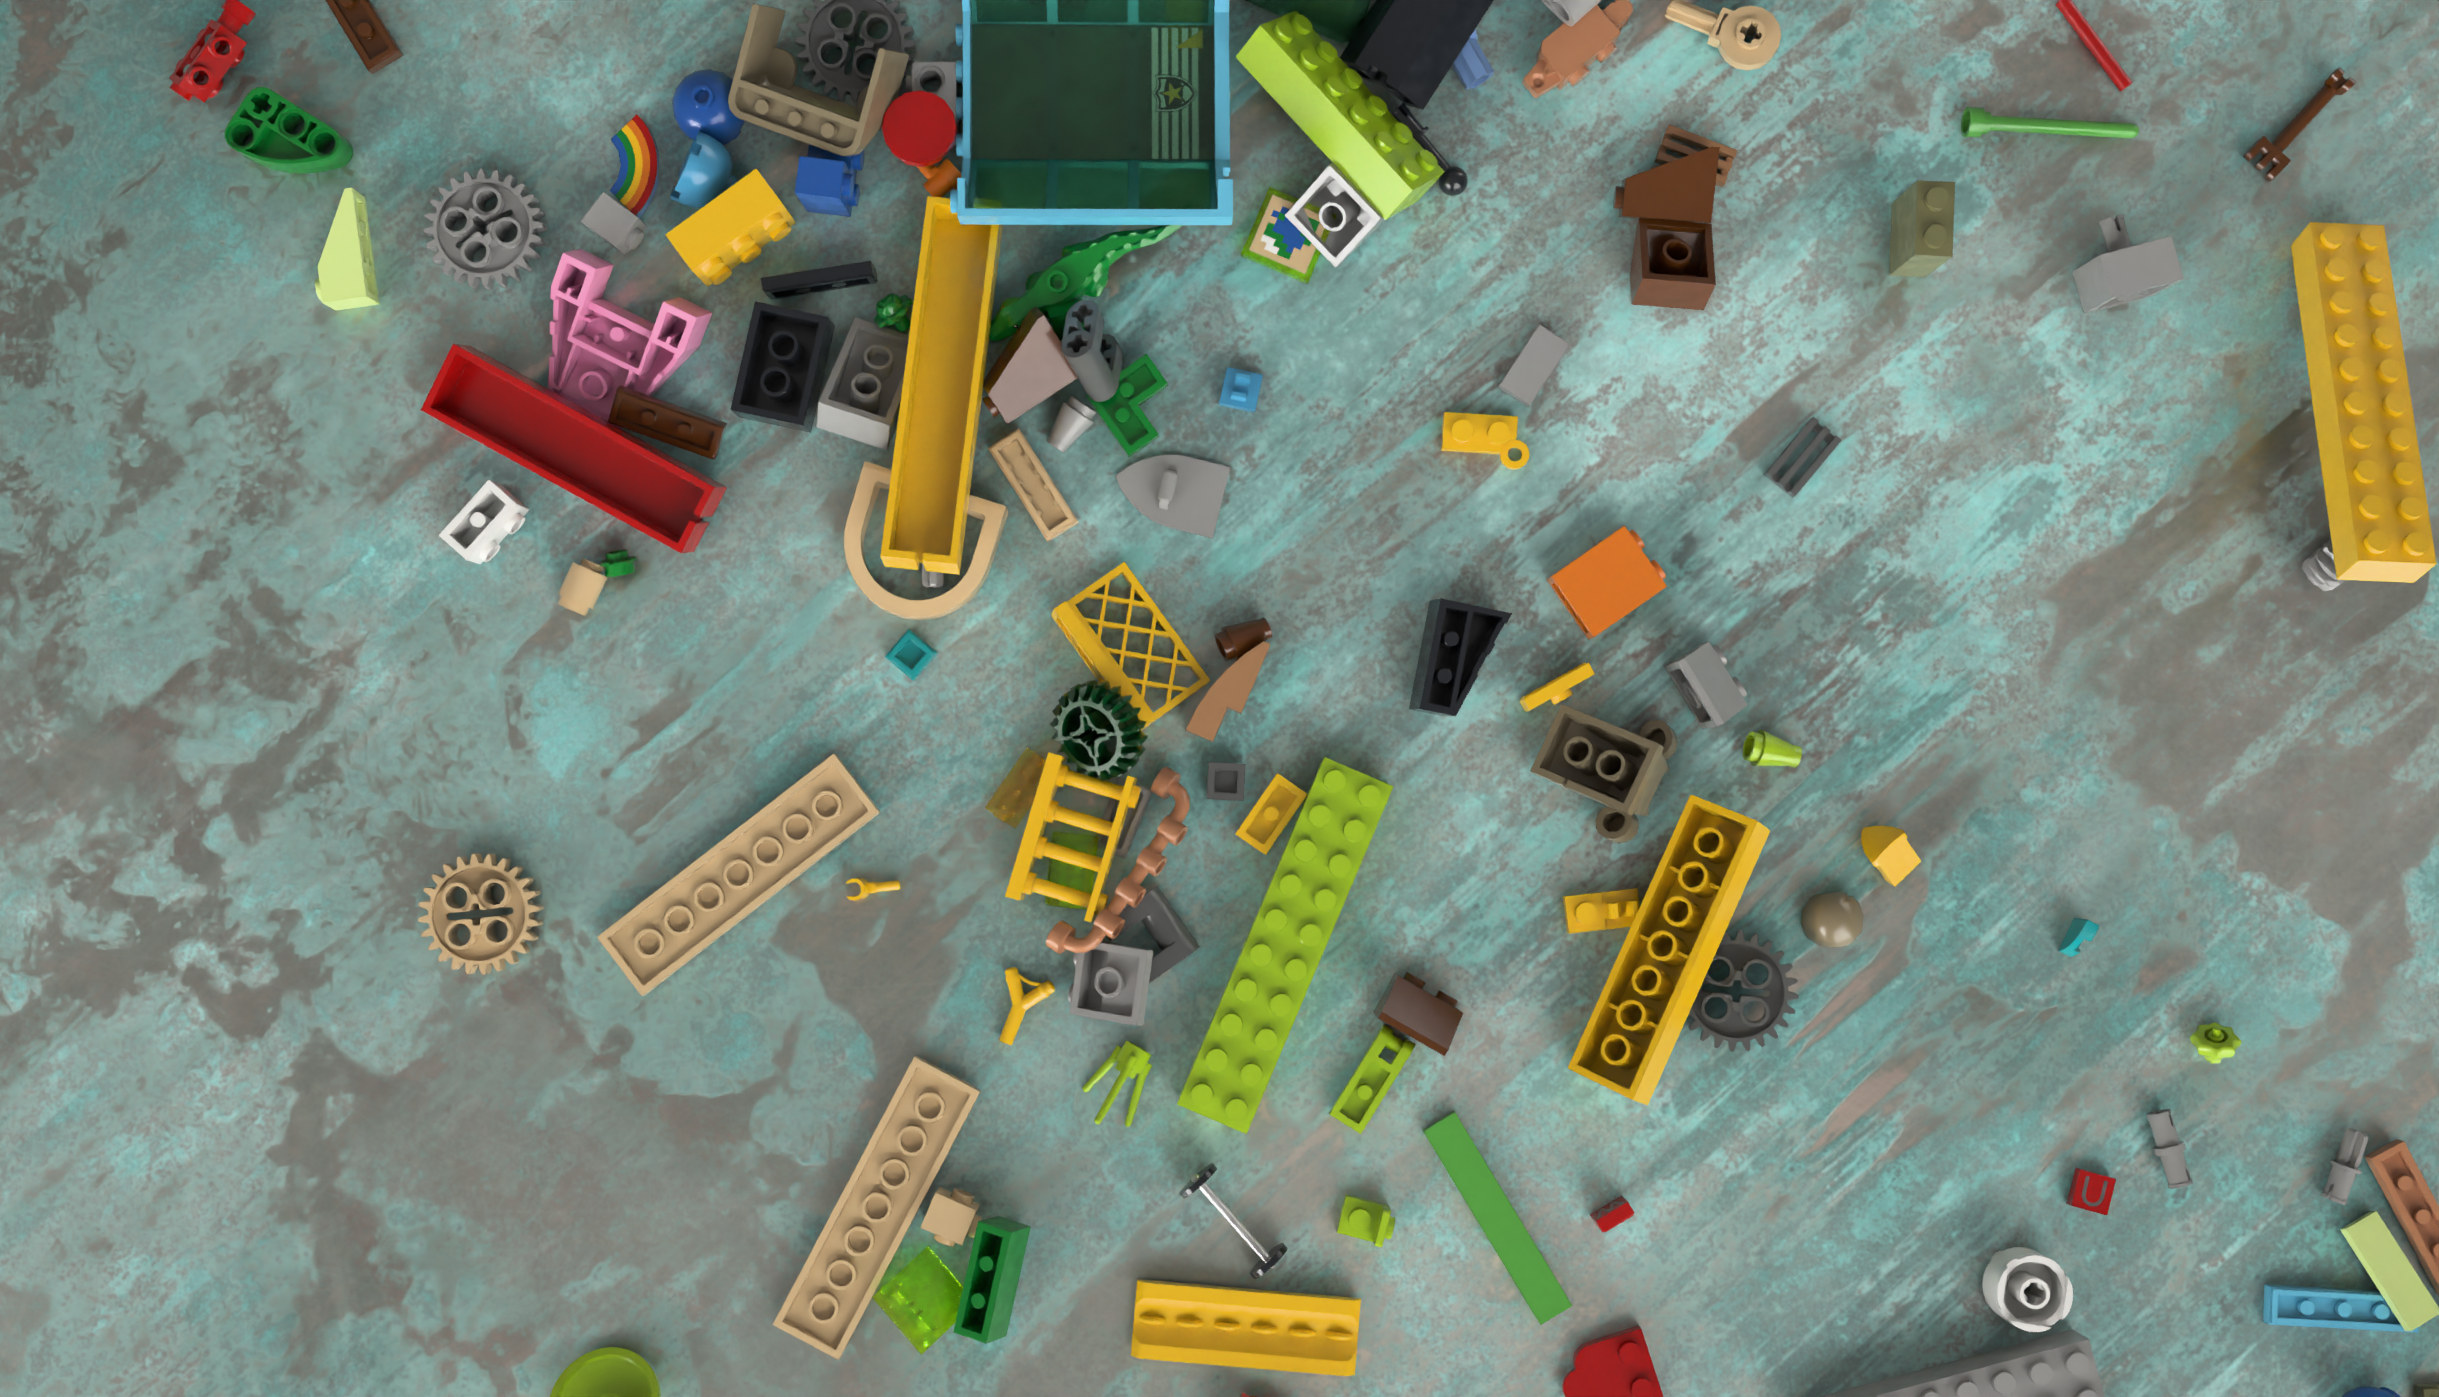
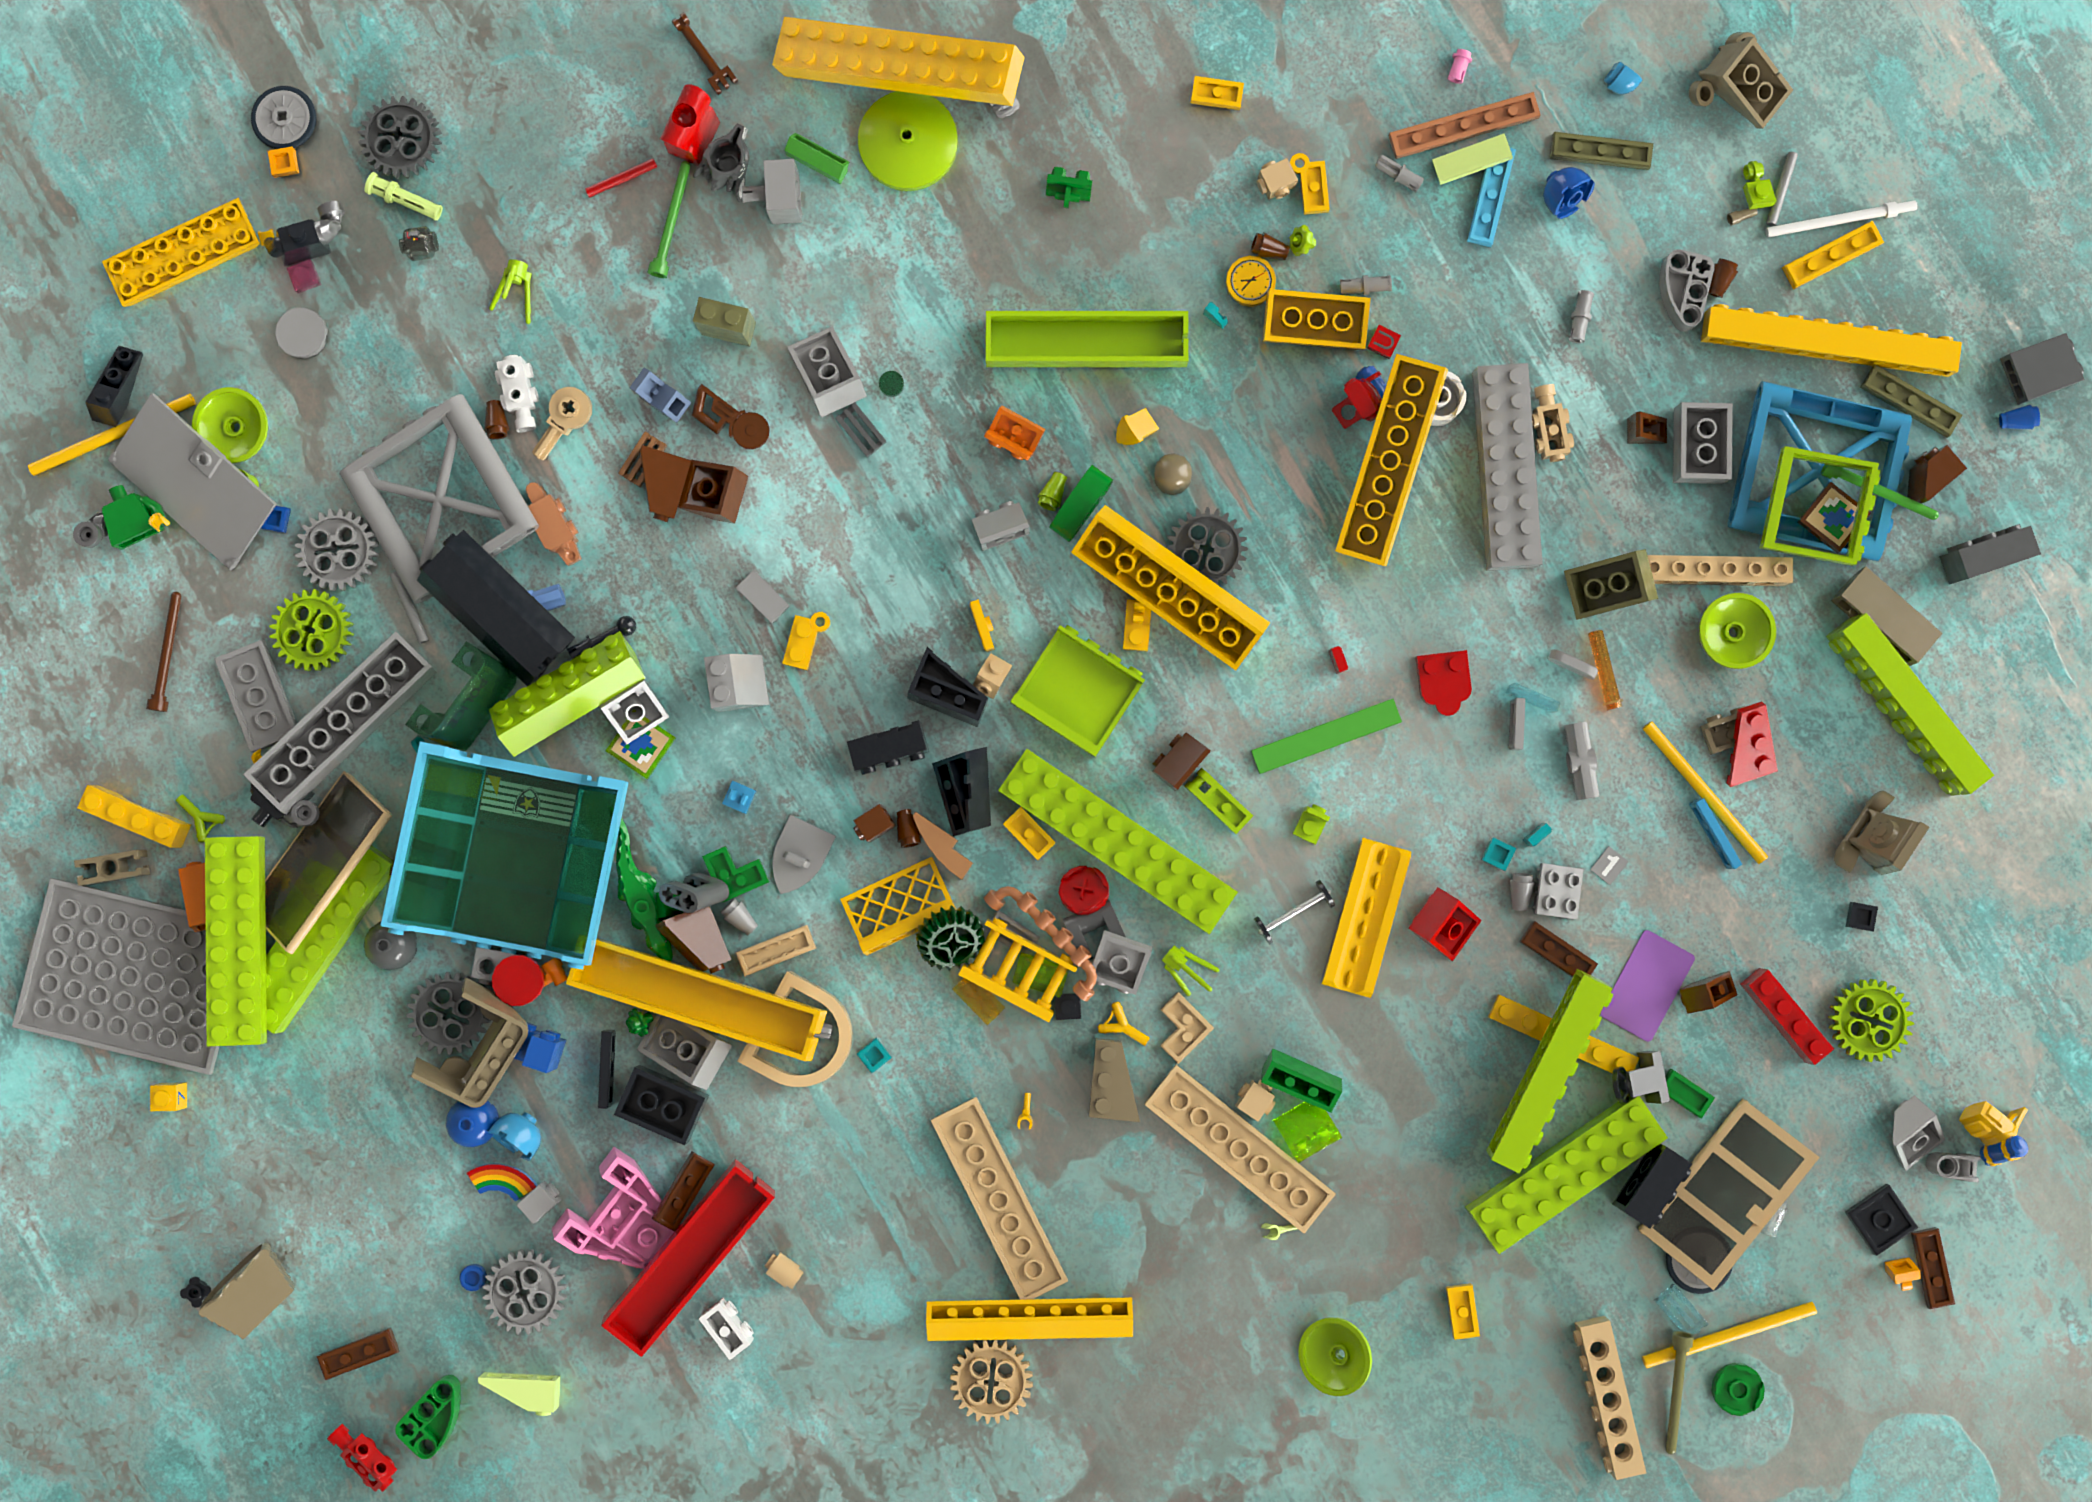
camera: 75 degrees left, 0 degrees up
green plate [600,549,637,577] -> none
yellow brick [665,169,796,287] -> none
dark grey plate [1207,762,1246,801] -> none
dark tan piece [1530,704,1678,844] -> none
orange brick [1547,525,1667,640] -> none
none -> blue tile [460,1264,487,1291]
none -> sand blue brick [629,368,691,423]
none -> red piece [660,84,721,166]
none -> reddish brown piece [692,384,770,450]
none -> dark grey piece [693,123,749,202]
none -> light grey slope [704,654,769,712]
none -> bright green piece [784,133,850,184]
none -> light grey slope [787,326,867,418]
none -> black wedge [847,720,929,775]
none -> reddish brown brick [853,804,896,842]
none -> lime dish [858,91,958,191]
none -> clear green tile [879,371,904,397]
none -> yellow brick [926,1297,1133,1341]
none -> black wedge [932,747,991,837]
none -> tan bracket [973,653,1013,699]
none -> orange bracket [984,406,1046,460]
none -> lime piece [986,311,1188,367]
none -> lime panel [1010,625,1145,757]
none -> green hips [1046,167,1093,208]
none -> green beam [1049,465,1113,542]
none -> black plate [1055,993,1081,1020]
none -> red tile [1058,865,1109,915]
none -> dark tan wedge [1088,1038,1140,1122]
none -> tan tile [1160,992,1214,1064]
none -> yellow plate [1191,76,1244,110]
none -> yellow tile [1226,255,1276,307]
none -> reddish brown cone [1251,232,1290,260]
none -> tan brick [1257,158,1298,200]
none -> yellowish green hand [1261,1223,1297,1240]
none -> yellow brick [1262,289,1371,350]
none -> yellow hinge [1290,153,1330,215]
none -> red piece [1332,366,1386,429]
none -> yellow brick [1335,353,1448,566]

